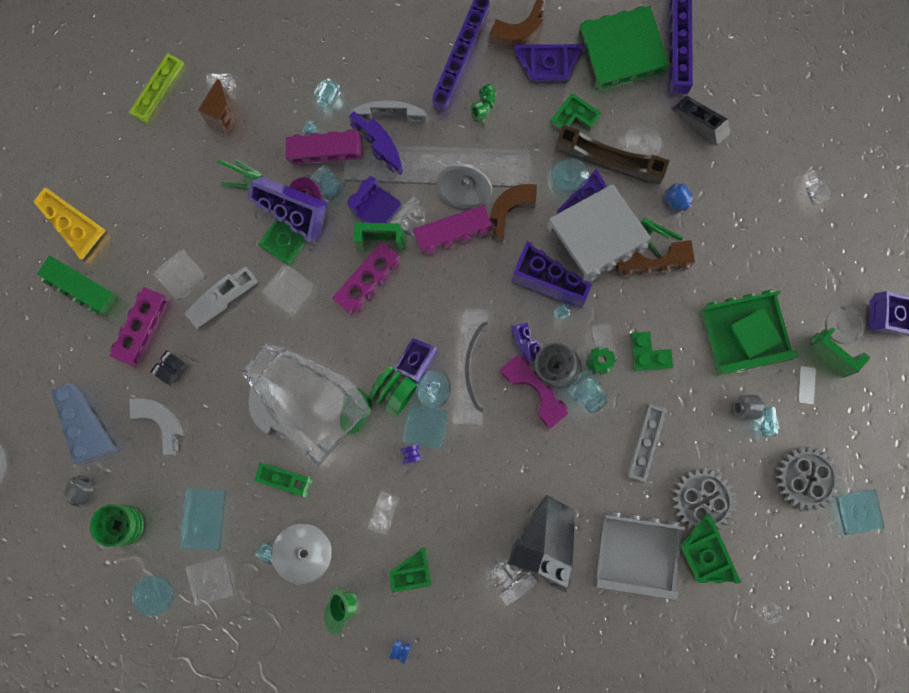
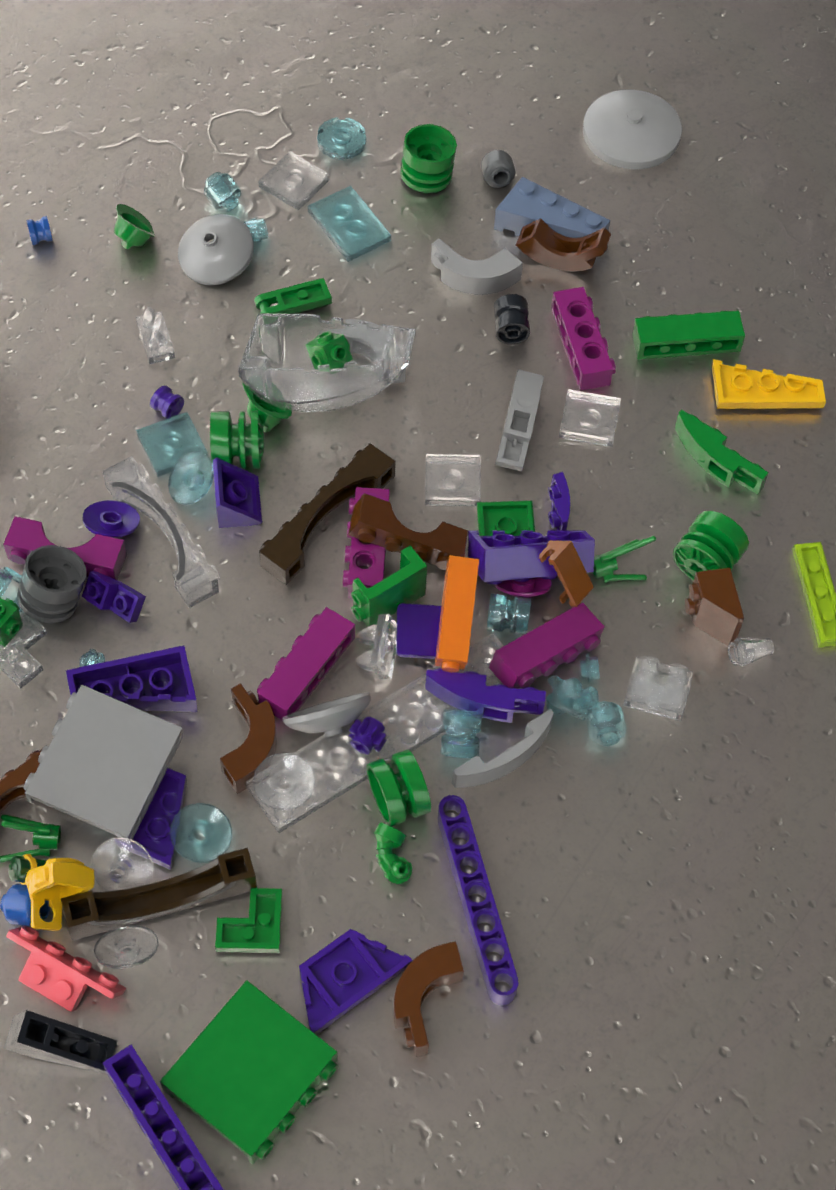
camera: 140 degrees right, 20 degrees down
green wing [389,547,431,593] -> none
none -> coral bracket [6,926,126,1012]
none -> yellow piece [8,854,95,931]
none -> dark purple dish [82,500,140,538]
none -> clear dish [91,837,154,891]
none -> clear light blue head [203,172,241,211]
none -> clear dish [253,753,315,811]
none -> dark brown arch [259,443,396,585]
none -> green brick [305,331,353,373]
none -> reddish brown arch [348,493,468,570]
none -> dark purple gear [349,717,387,755]
none -> green wheel [366,749,432,827]
none -> orange brick [435,555,479,672]
none -> clear light blue wheel [440,710,482,758]
none -> reddish brown arch [515,218,611,272]
none -> dark orange hinge [539,540,594,607]
none -> clear light blue hips [546,675,599,721]
none -> dark purple slope [548,472,570,530]
none -> clear slope [623,655,693,721]
none -> green wheel [672,511,749,580]
none -> green slope [675,409,769,495]

